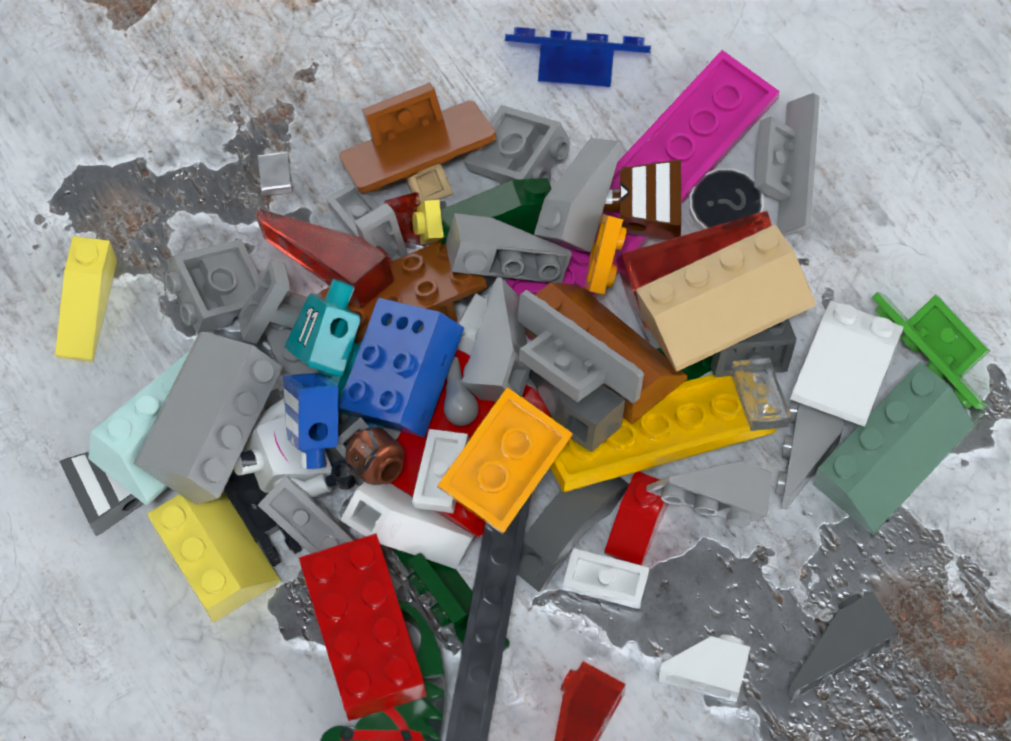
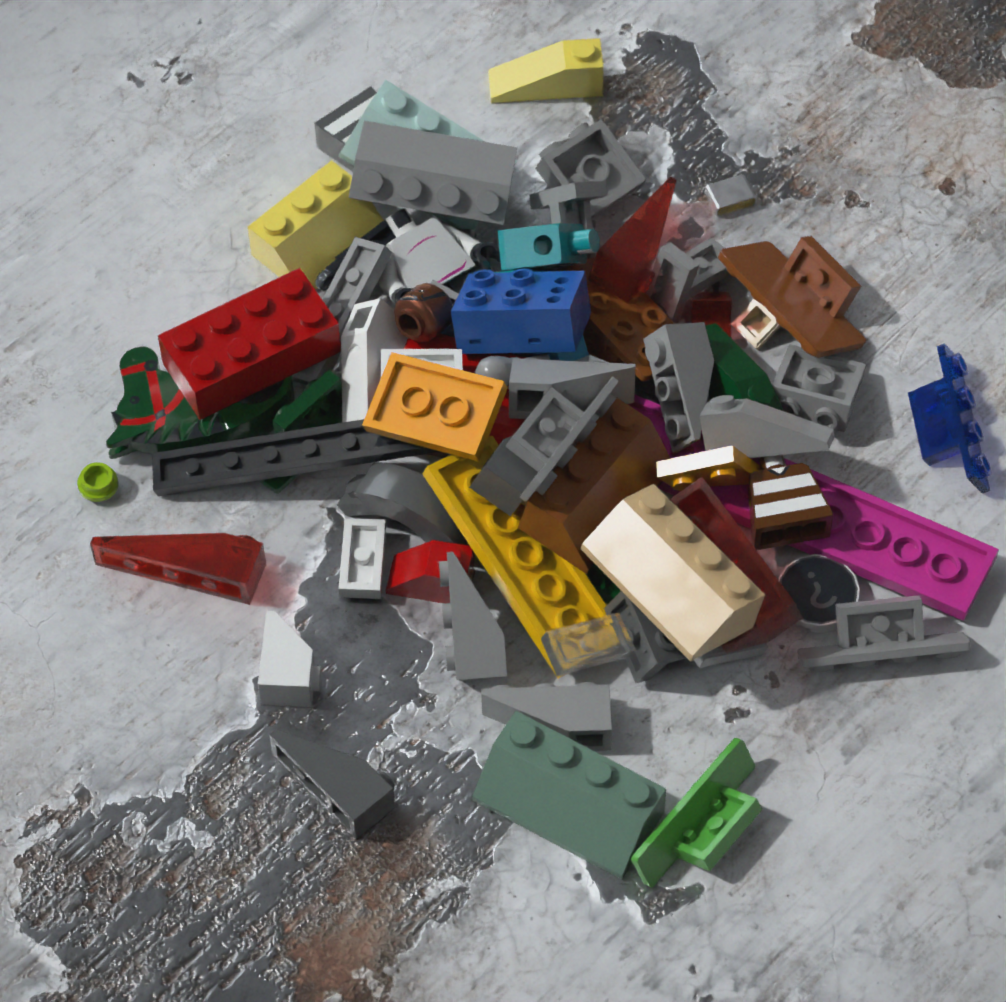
camera: 75 degrees right, 10 degrees down
blue torso [283,373,338,469] -> none
light yellow plate [413,200,444,245] -> none
white slope [790,301,904,427] -> none

